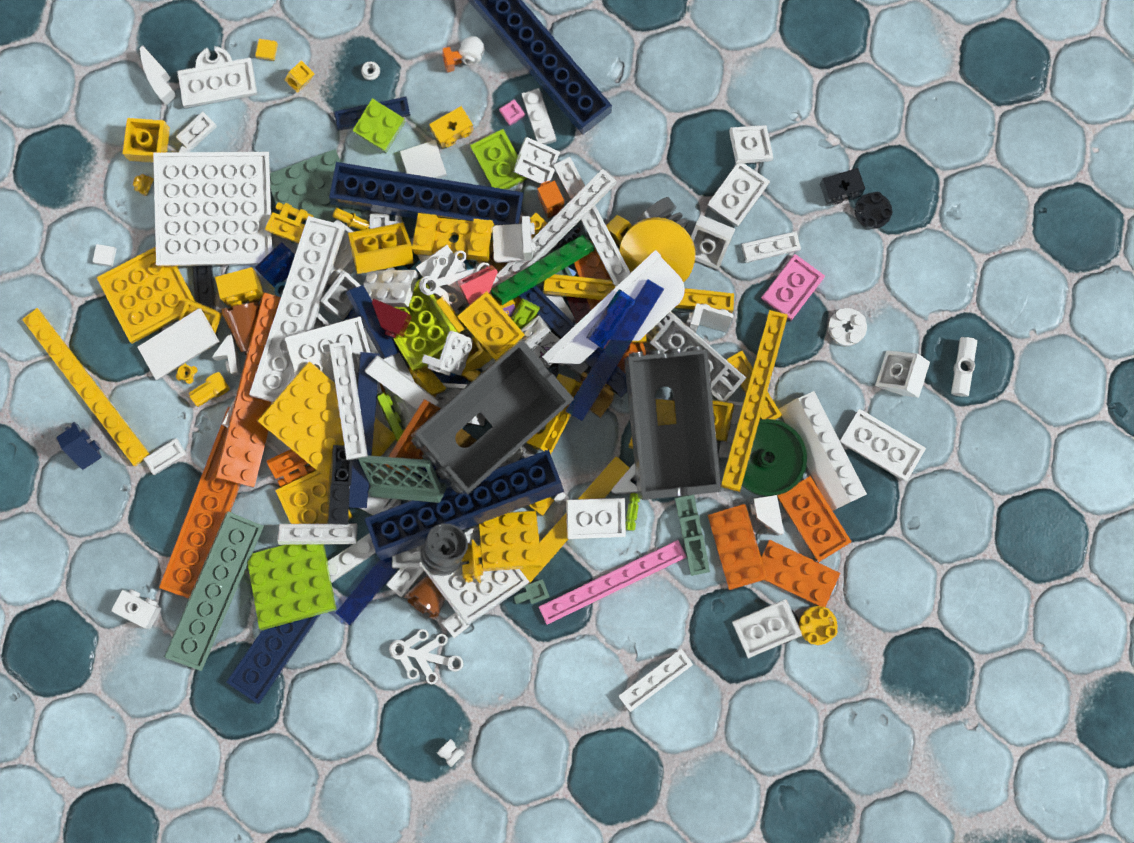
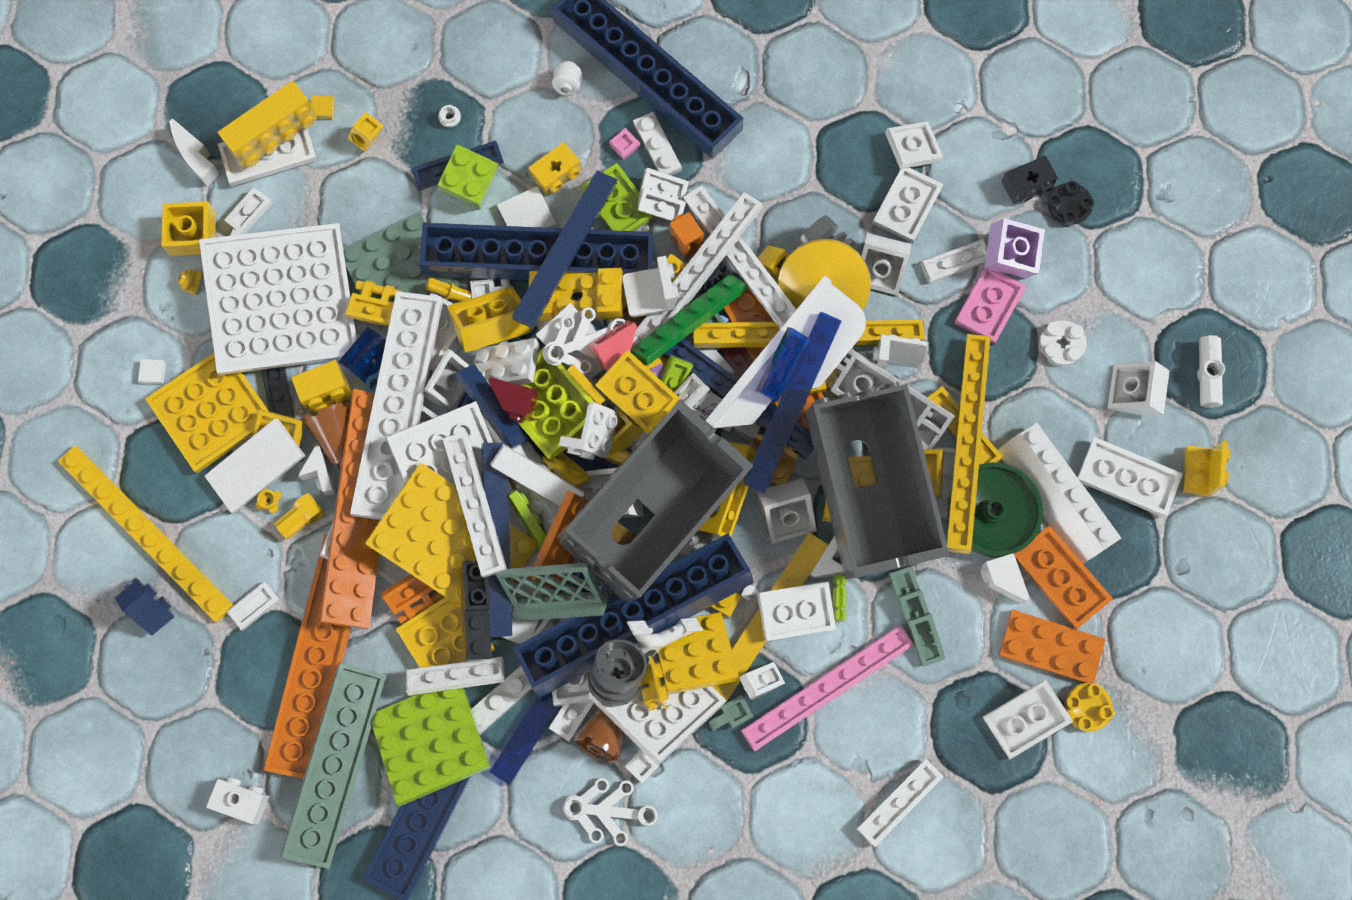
camera: 10 degrees left, 5 degrees down
orange tile [442,47,462,73] -> none
orange plate [707,504,767,590] -> none
none -> yellow brick [218,80,317,170]
none -> dark blue tile [512,170,617,329]
none -> white piece [627,618,703,658]
none -> white slope [739,662,785,700]
none -> white slope [757,479,817,544]
none -> lavender brick [985,218,1045,279]
none -> yellow bracket [1181,440,1230,497]

